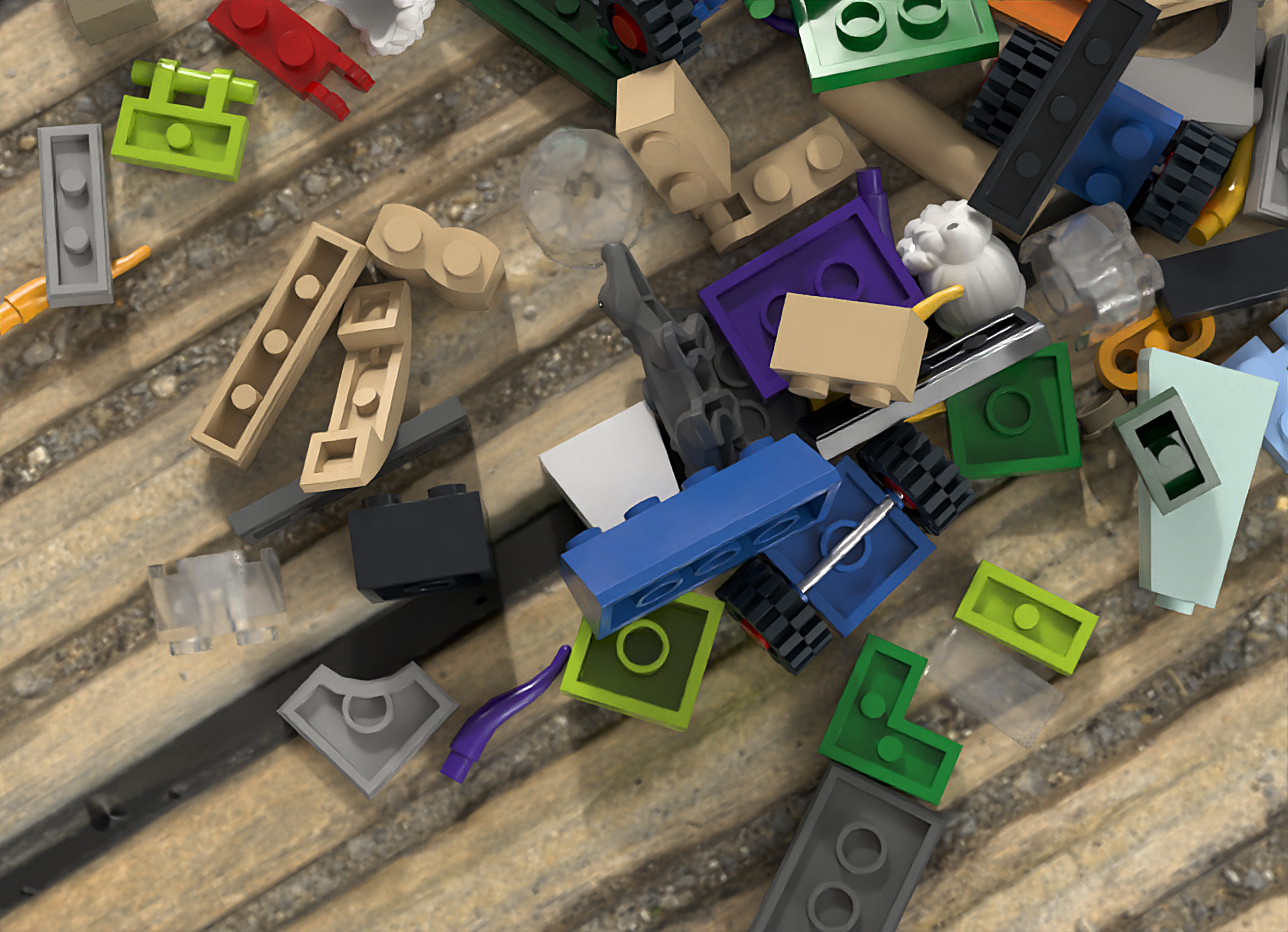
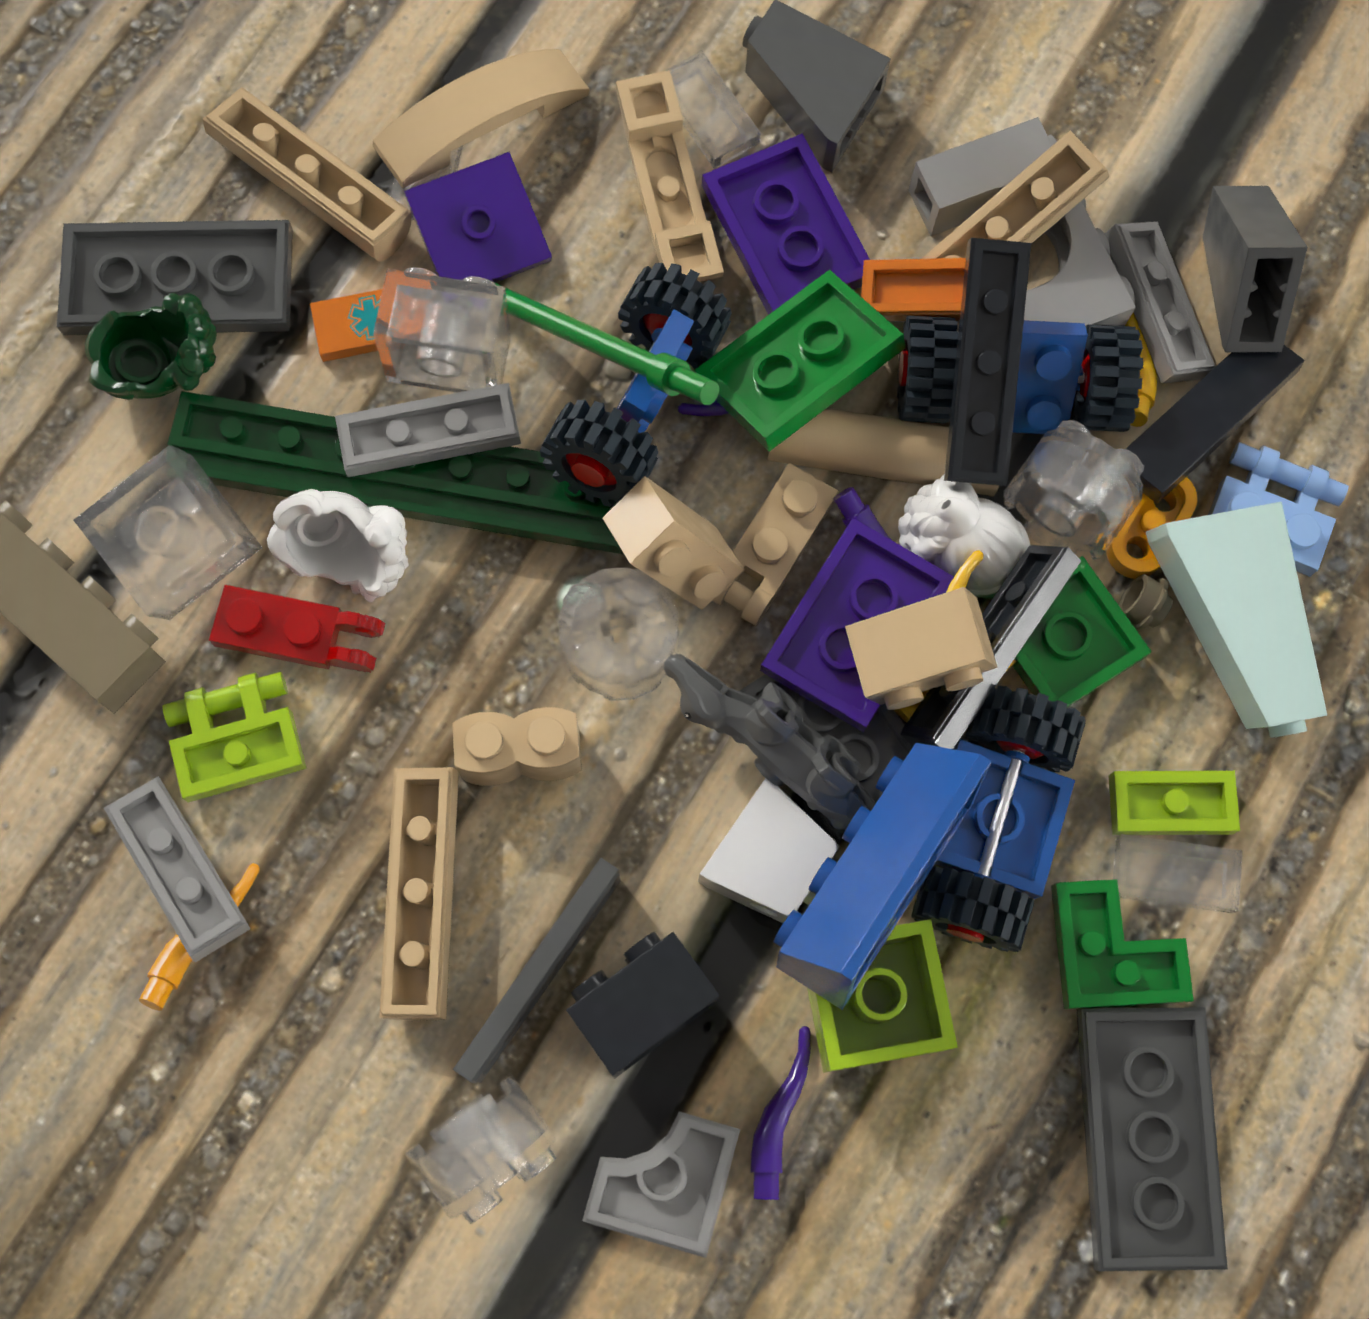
camera: 30 degrees left, 5 degrees down
tan slope [299,280,412,493] -> none
slope [1111,387,1222,516] -> none

